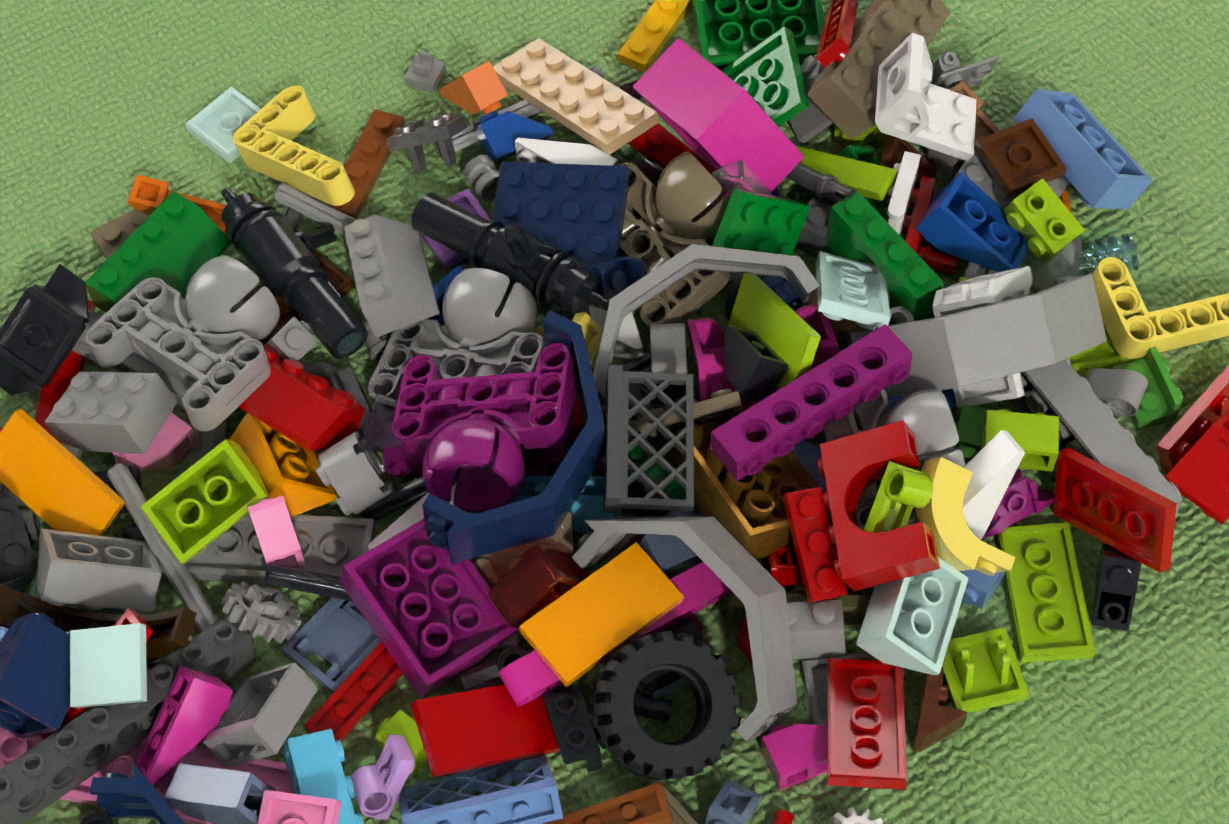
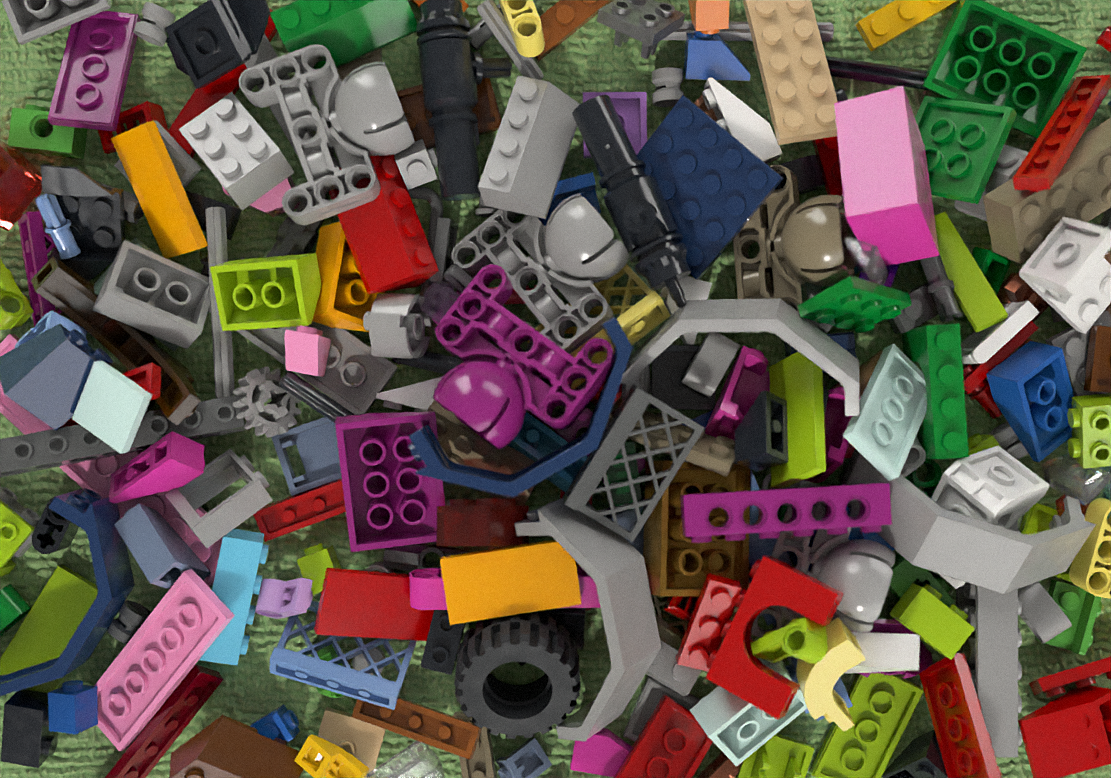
camera: 30 degrees right, 30 degrees up
dark blue bracket [592,256,647,300] -> none

